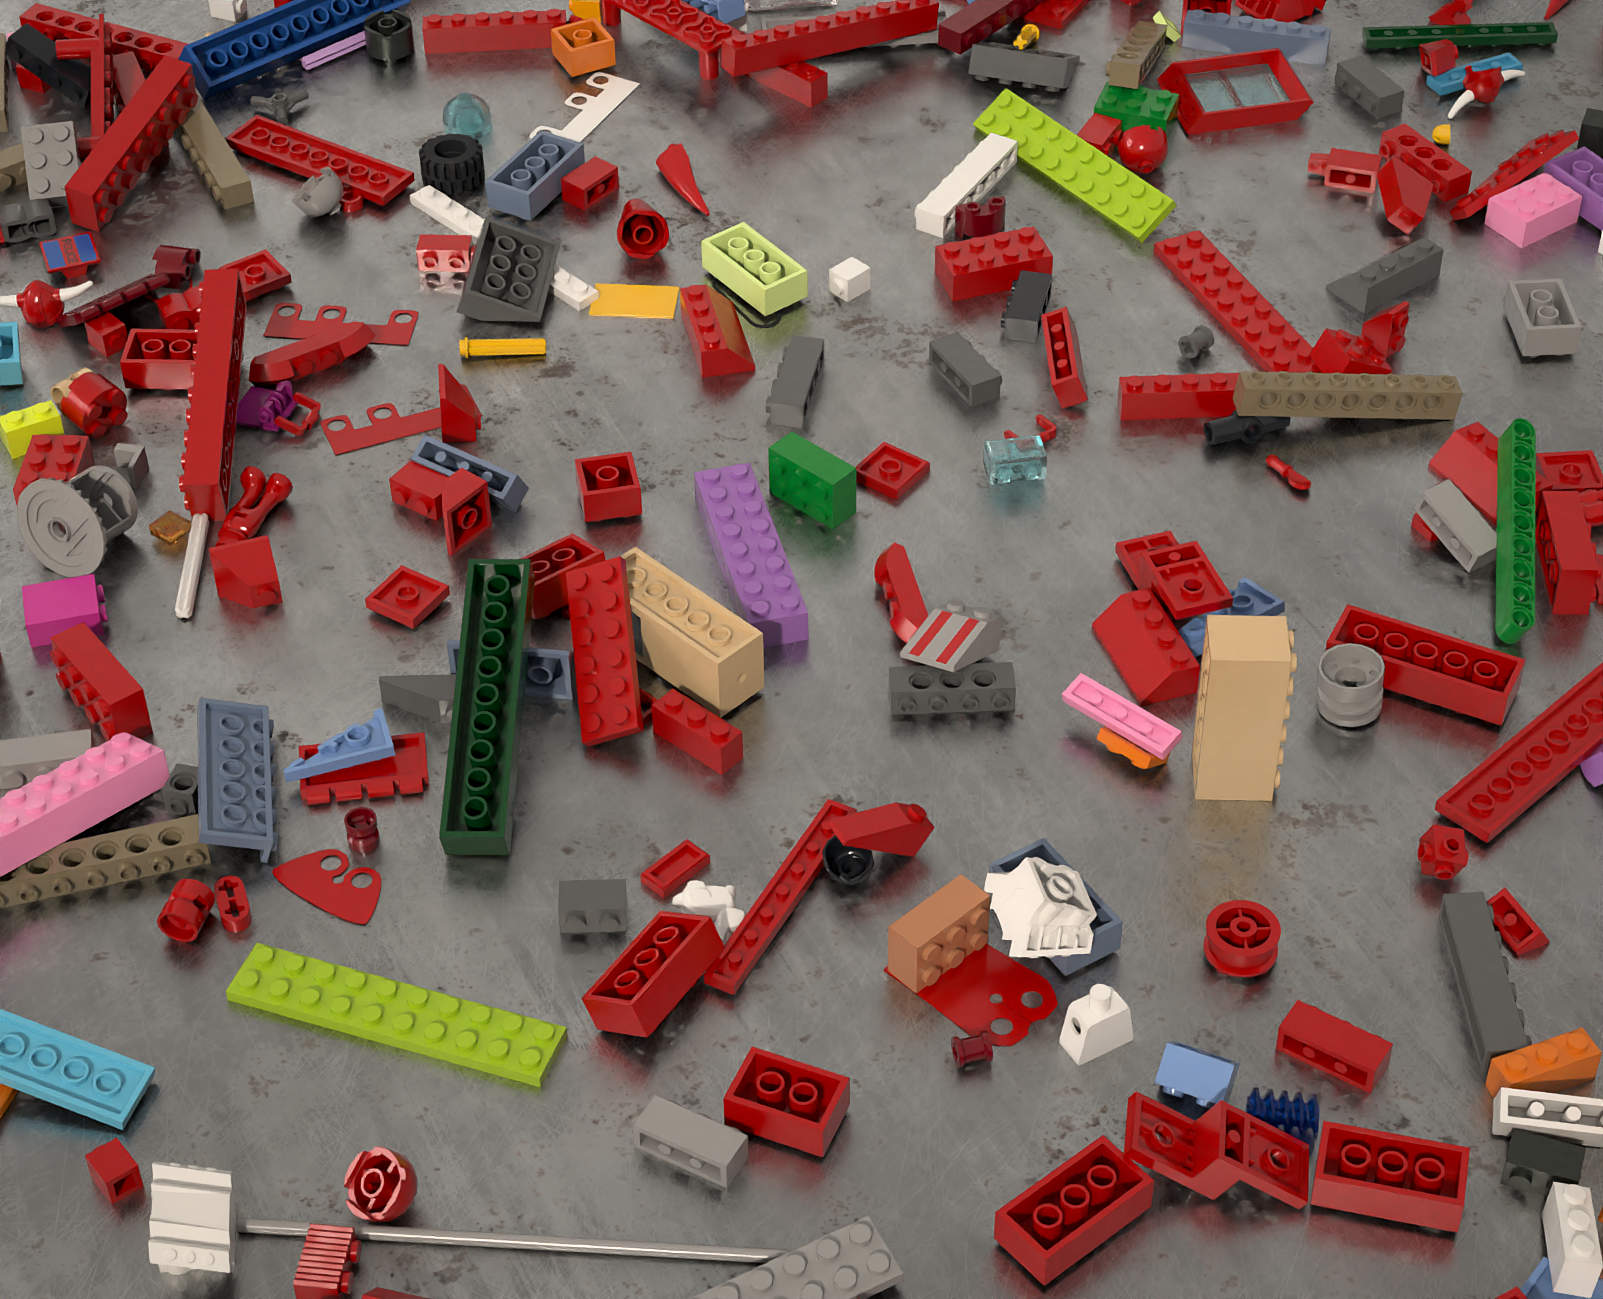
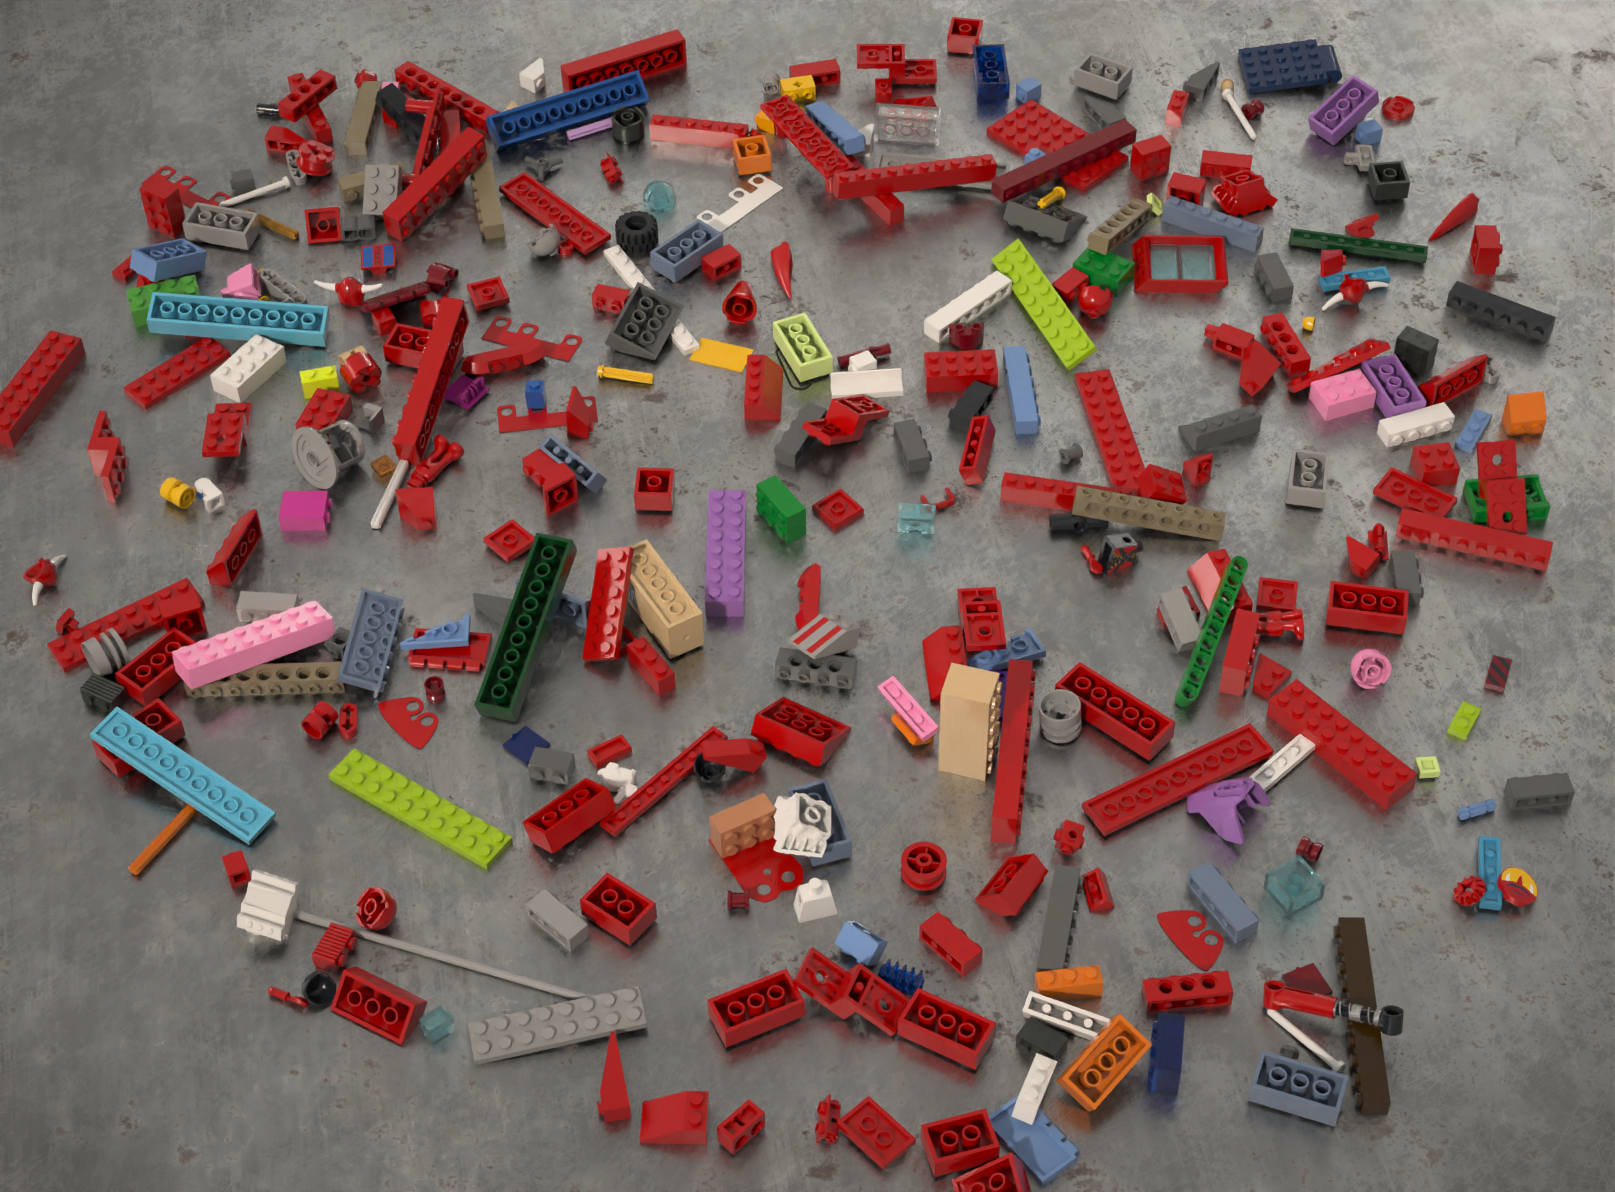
camera: 15 degrees right, 5 degrees up
red brick [50,622,153,741] -> none
red piece [274,392,321,436] -> none
red brick [520,533,606,620] -> none
none -> clear blue piece [502,726,551,765]
none -> blue brick [525,380,547,409]
none -> red hinge [600,152,624,184]
none -> red slope [750,697,852,766]
none -> red bracket [802,394,890,446]
none -> white panel [830,368,903,399]
none -> dark red pin [837,343,891,367]
none -> red slope [975,853,1049,916]
none -> red brick [991,659,1036,844]
none -> medium blue brick [1003,346,1041,435]
none -> black torso [1098,533,1143,575]

